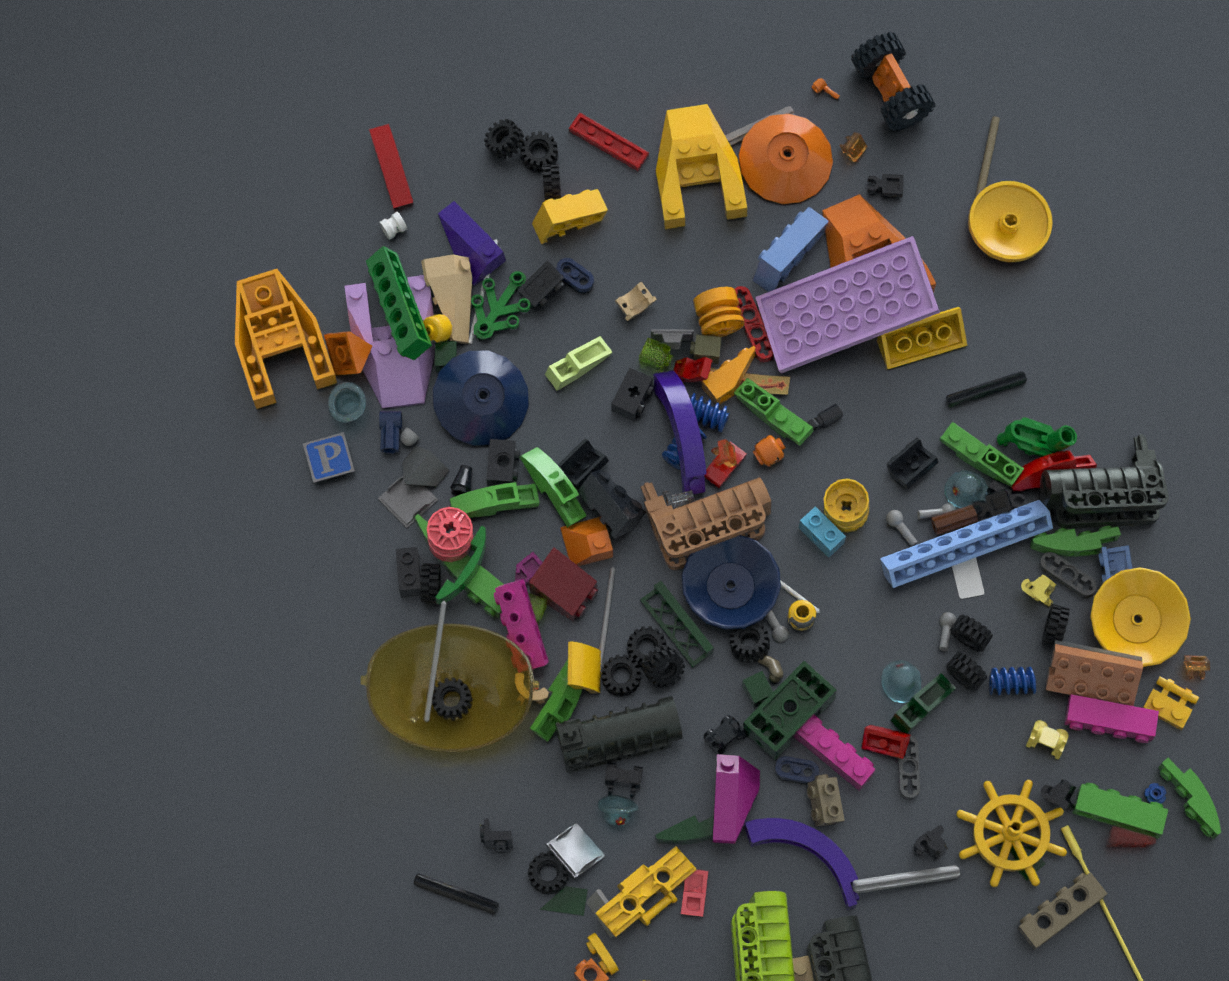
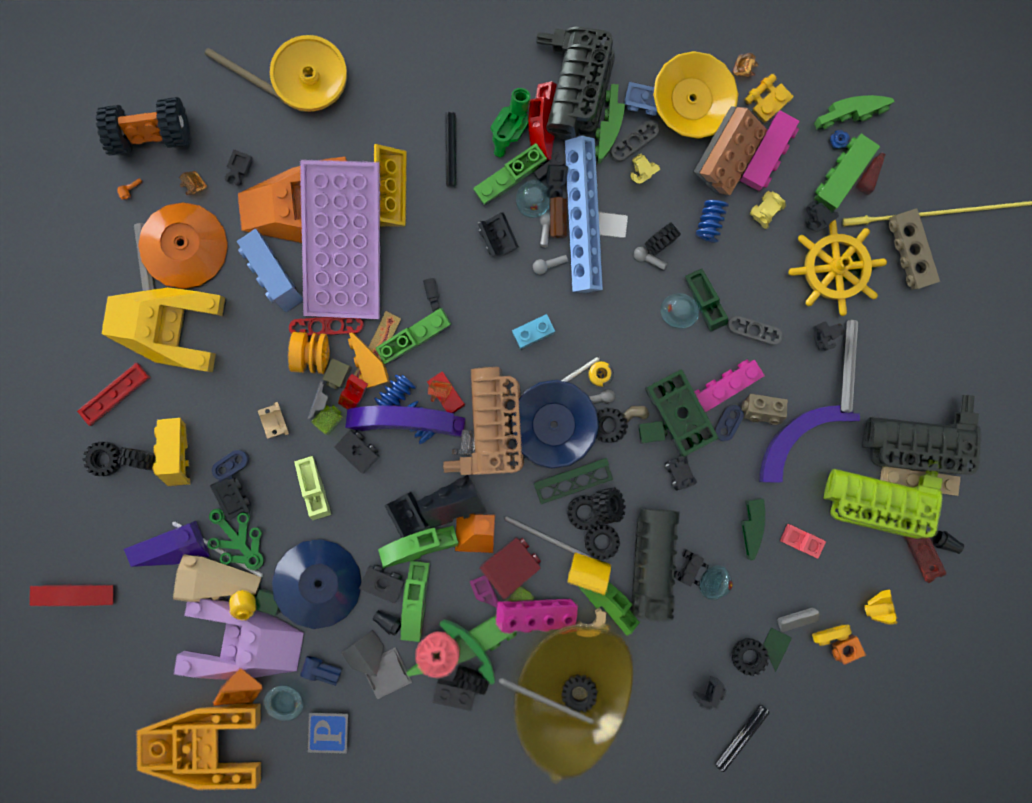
camera: 70 degrees left, 15 degrees up
green brick [366,246,432,360] -> none
white wheel [379,212,407,240] -> none
light grey hinge [400,427,419,446] -> none
black tyre [484,119,524,159] -> none
piece [546,823,605,879] -> none
yellow piece [595,846,697,937] -> none
magenta wedge [713,754,760,844] -> none
orange head [753,435,786,467] -> none
yellow wheel [823,479,869,532] -> none
red slope [862,725,911,759] -> none
black tyre [945,652,987,692] -> none
black tyre [1042,604,1070,645] -> none

